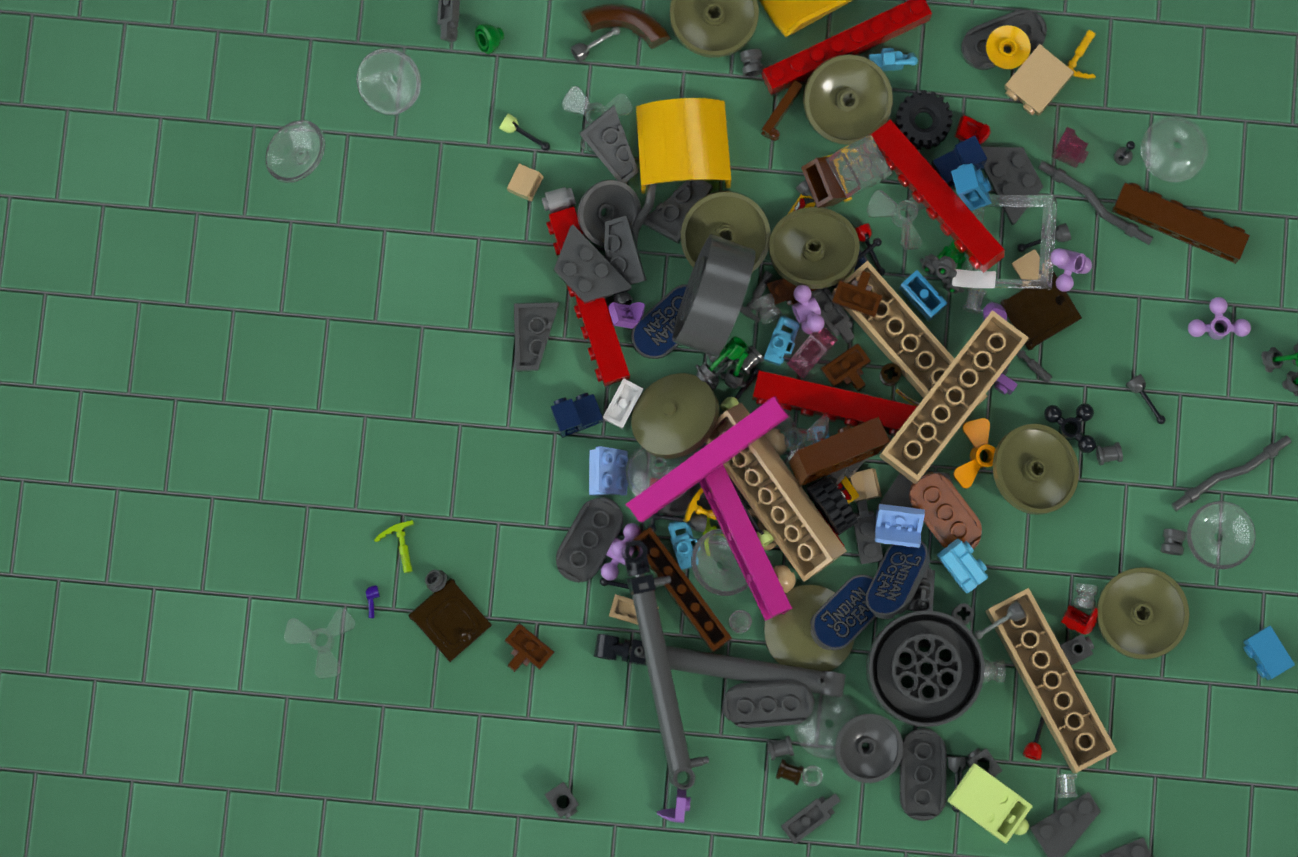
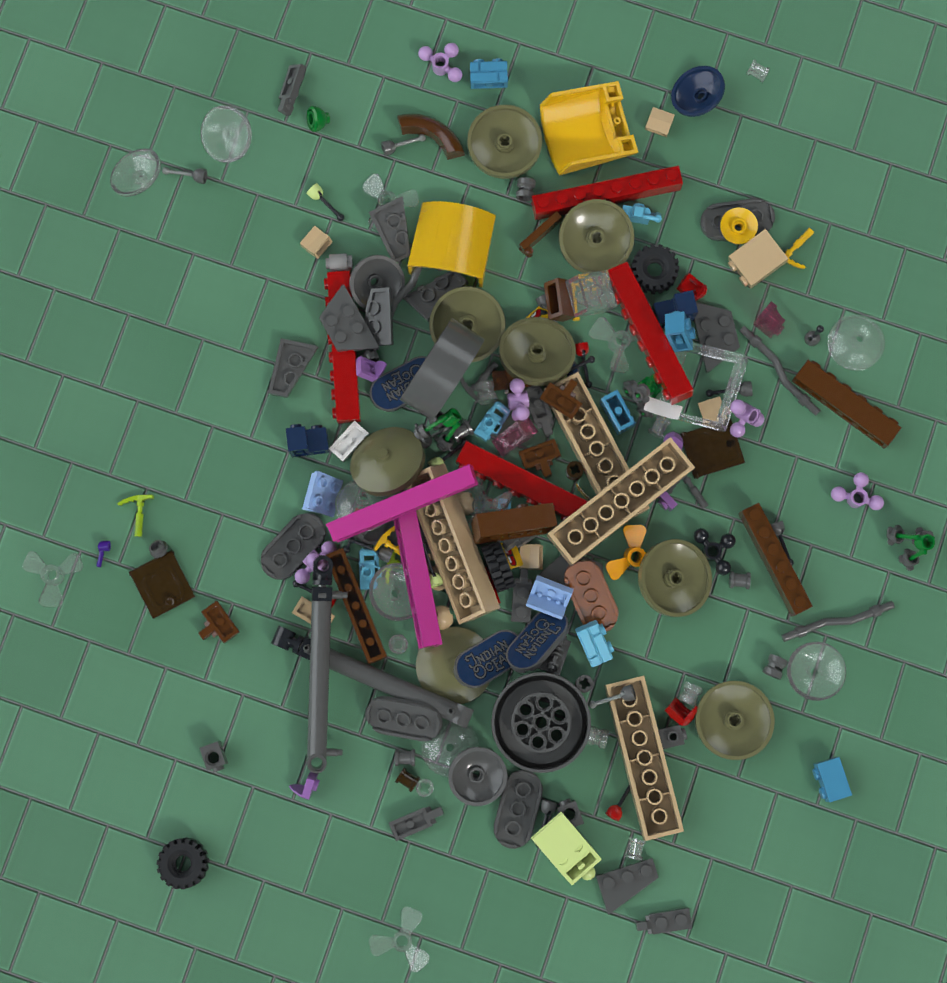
camera: 15 degrees right, 0 degrees up
none -> hinge [162,167,208,184]
none -> reddish brown brick [739,503,813,617]

